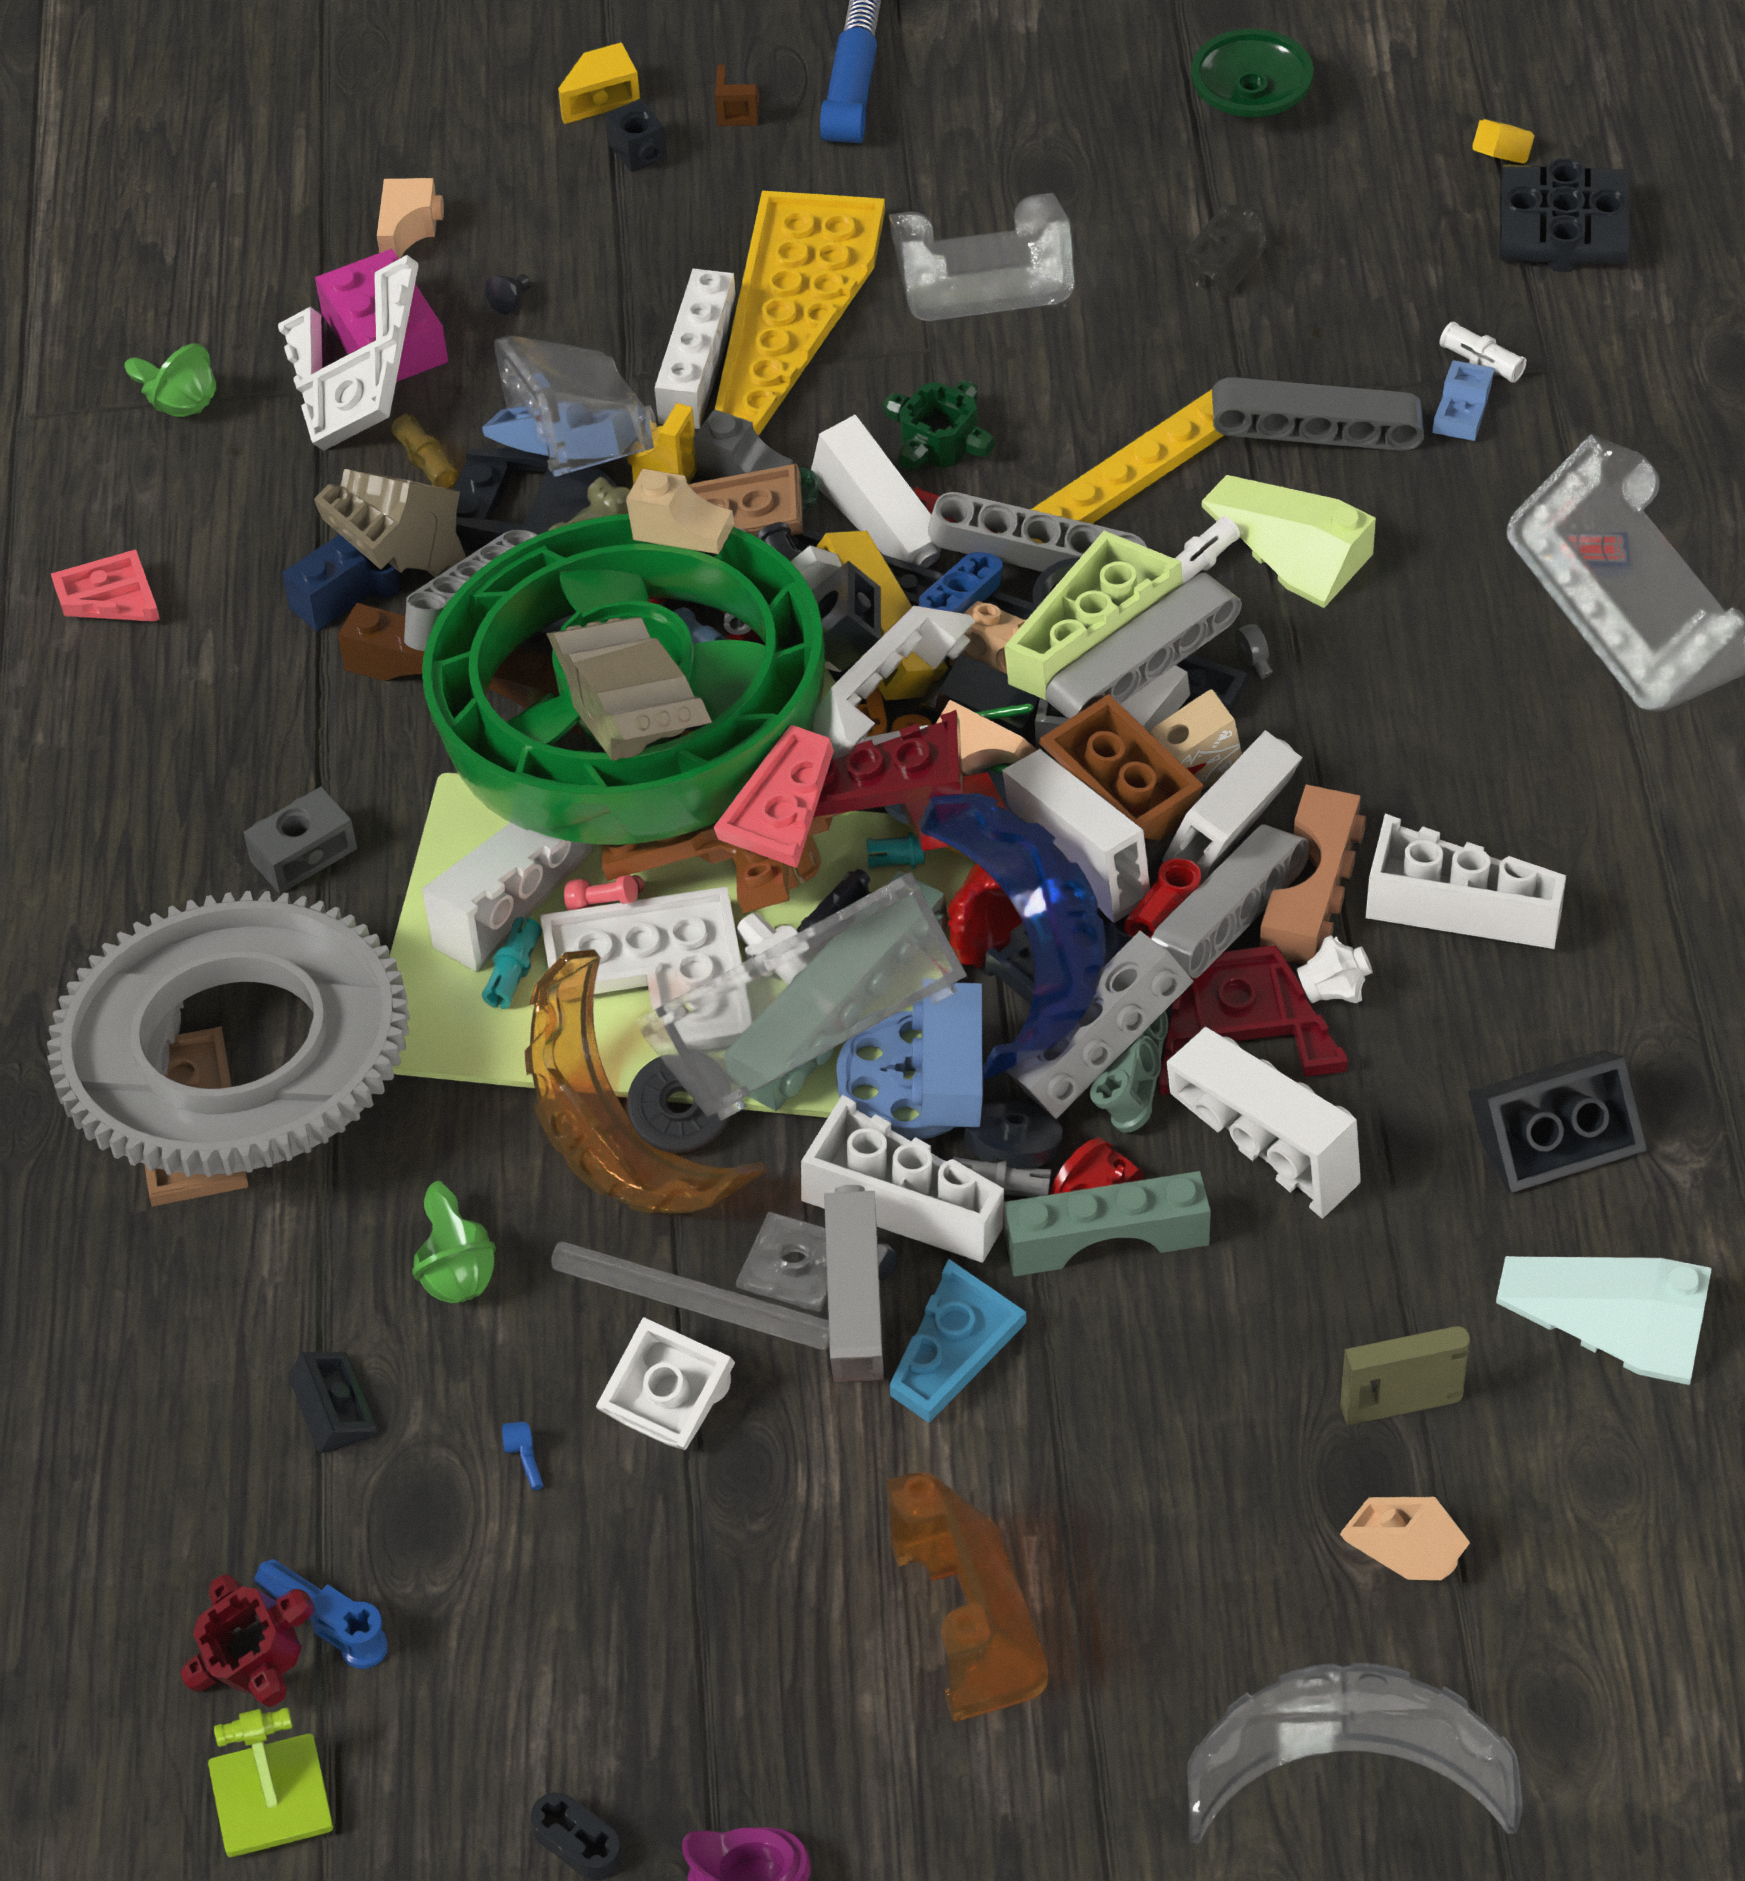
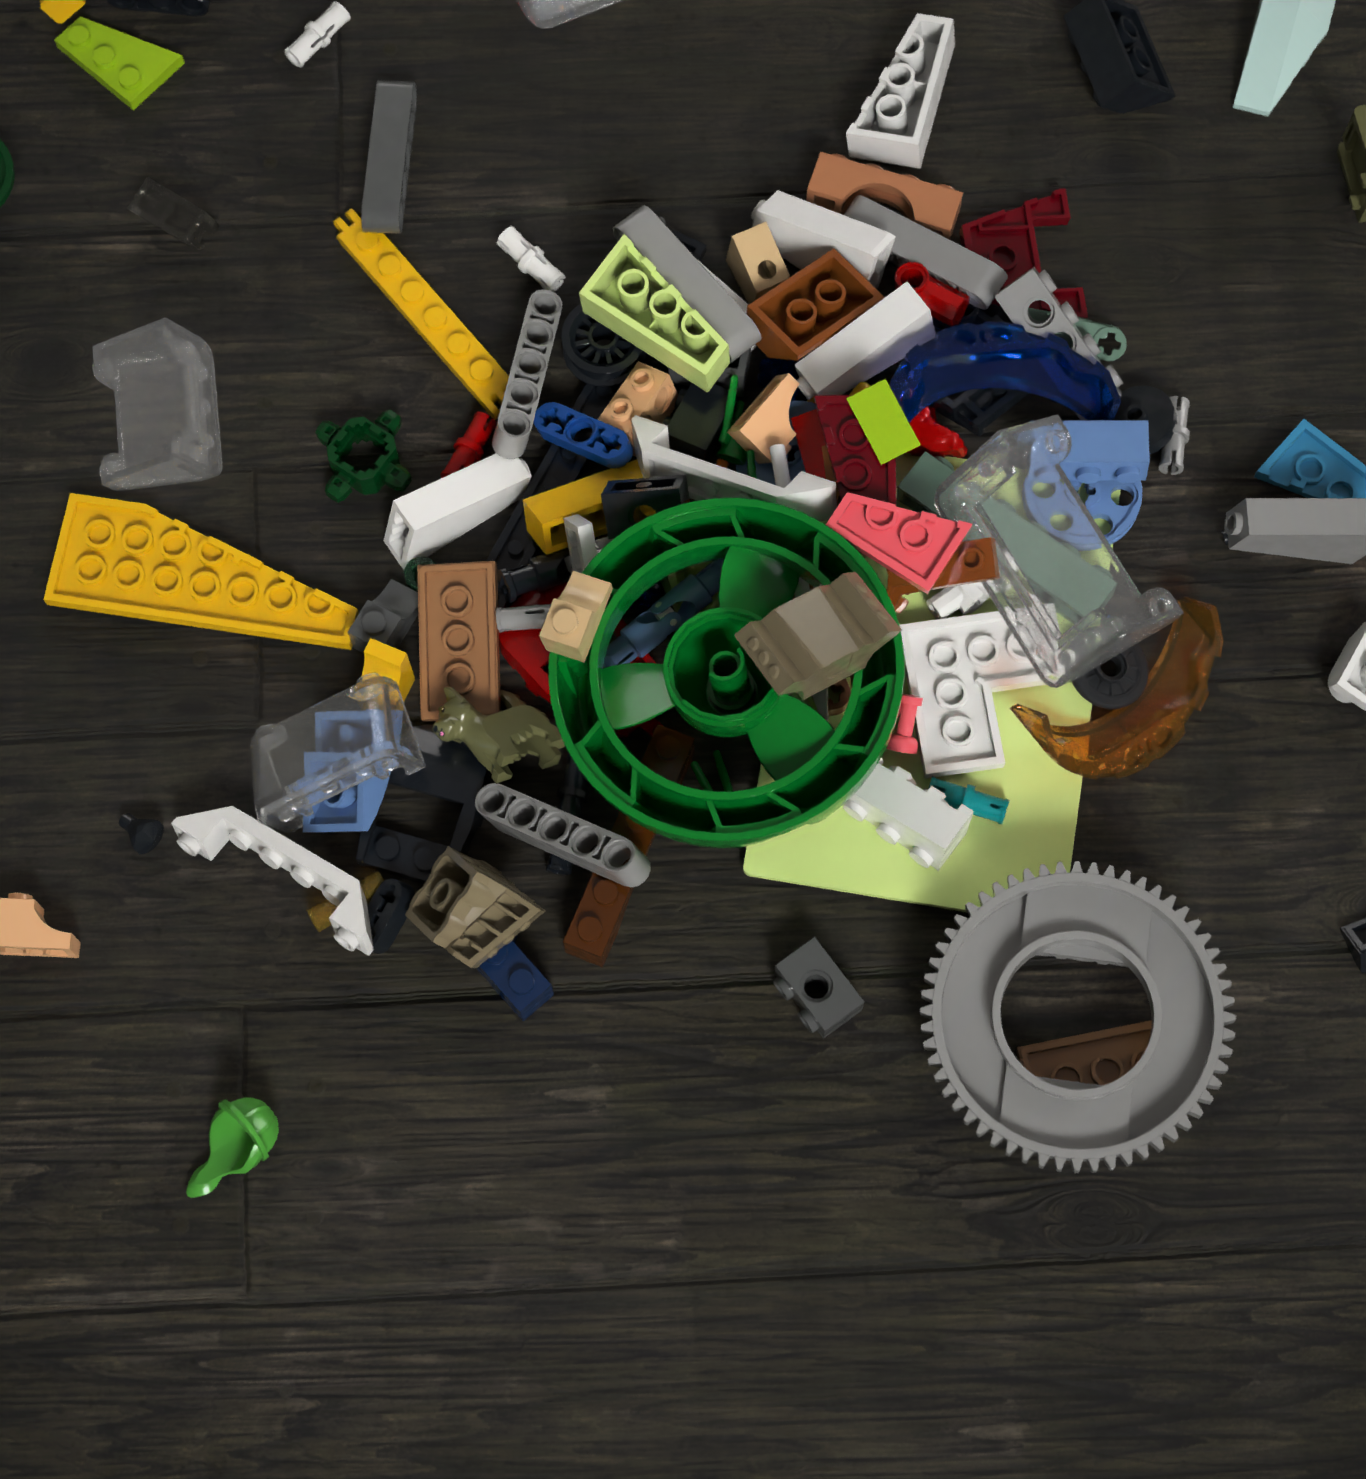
camera: 90 degrees left, 20 degrees up
coral wing [51,549,160,621] -> none
white wing [278,255,418,451] -> none
dark pink brick [315,249,448,382] -> none
bright green piece [412,1181,496,1303] -> none
clear axle [551,1242,830,1350] -> none
white brick [655,269,737,429] -> none
clear piece [736,1212,828,1312] -> none
white wedge [801,1095,1004,1263] -> none
sand green arch [1004,1171,1211,1276] -> none
red piece [1048,1137,1143,1195] -> none
white wedge [1167,1027,1361,1219] -> none
yellowish green wedge [1202,475,1376,608] -> none
white rock [1297,935,1373,1003] -> none
medium blue slope [1432,360,1495,441] -> none
none -> lime wing [55,17,185,111]
none -> white slope [171,806,374,956]
none -> black beam [367,878,415,954]
none -> lime sticker [846,379,921,465]

